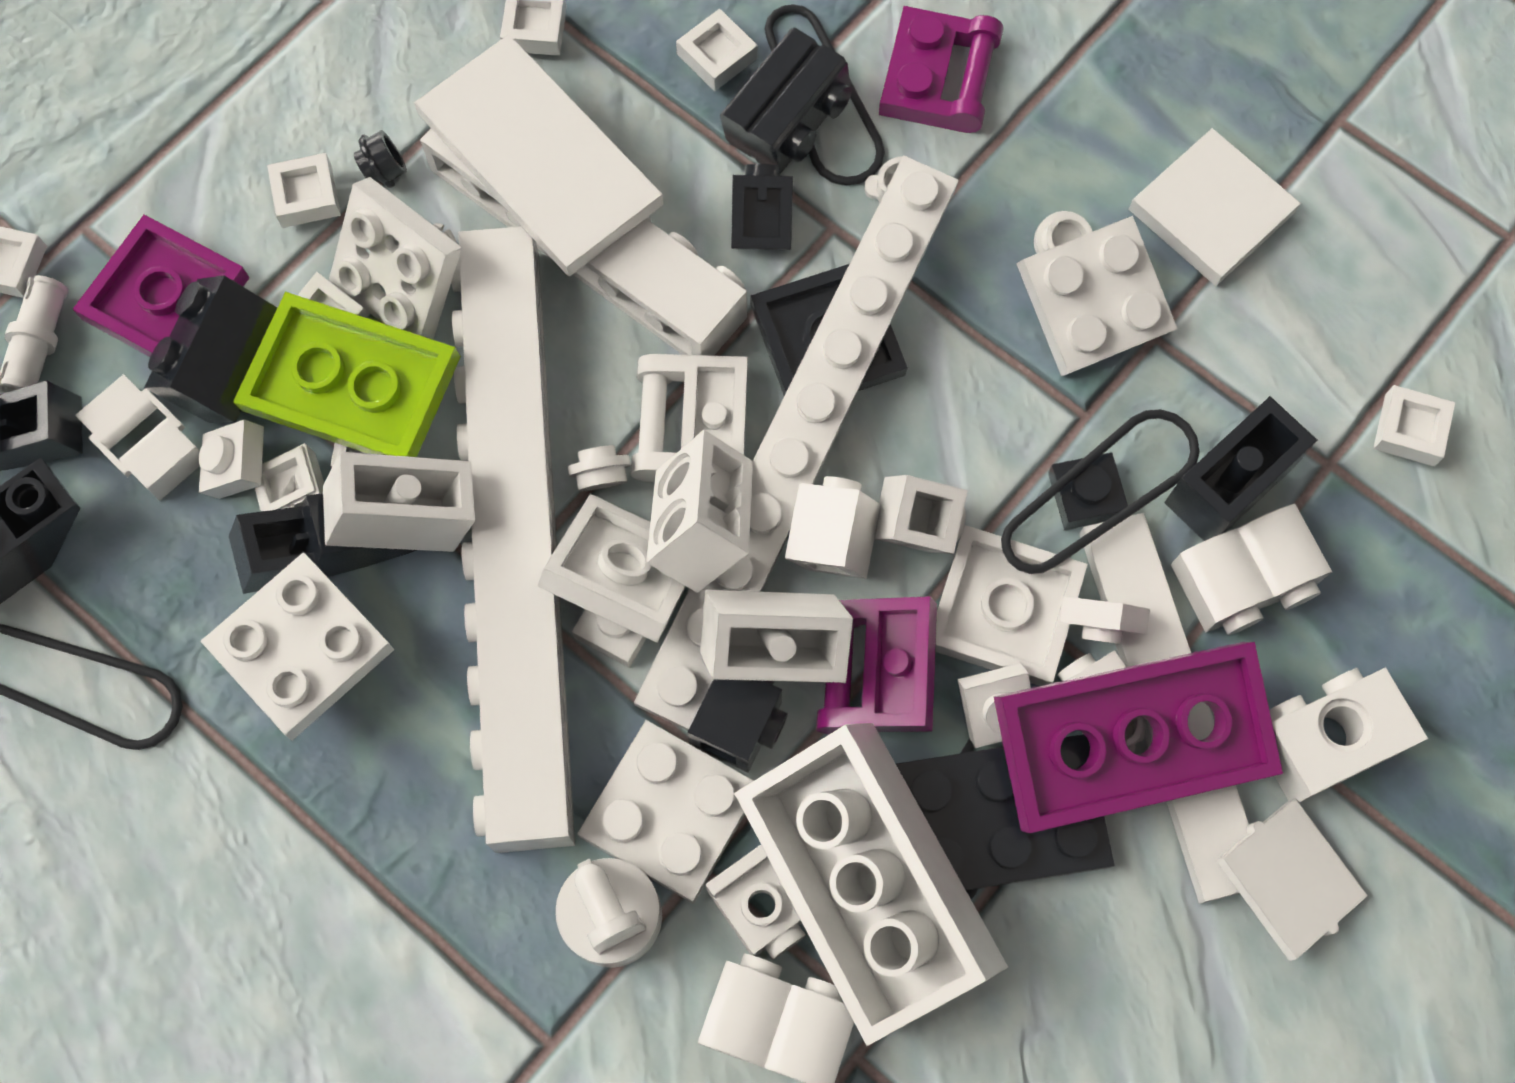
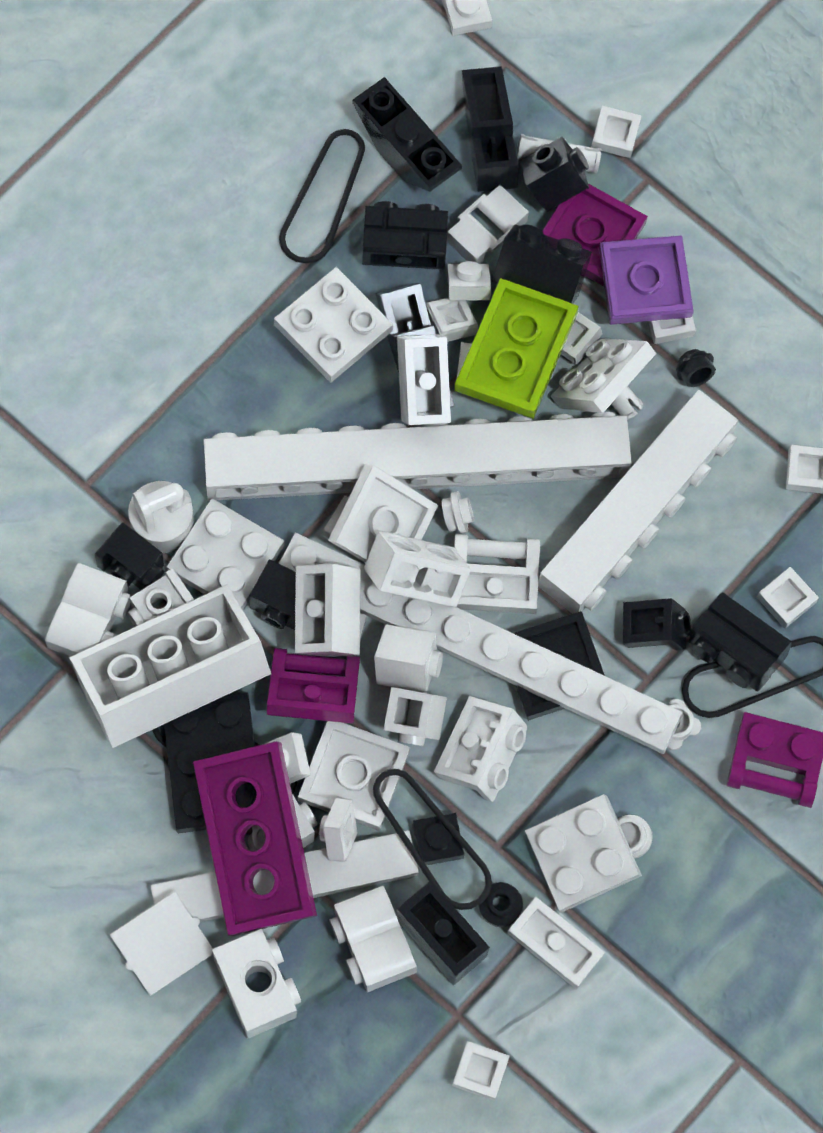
camera: 85 degrees right, 0 degrees up
white tile [414,34,664,277] -> none
white tile [1128,128,1301,286] -> none
none -> black brick [95,522,164,590]
none -> black brick [362,201,448,270]
none -> white bracket [434,696,527,802]
none -> black plate [479,882,523,927]
none -> white plate [507,897,605,989]
none -> black brick [520,137,589,211]
none -> medium lavender tile [599,235,694,325]

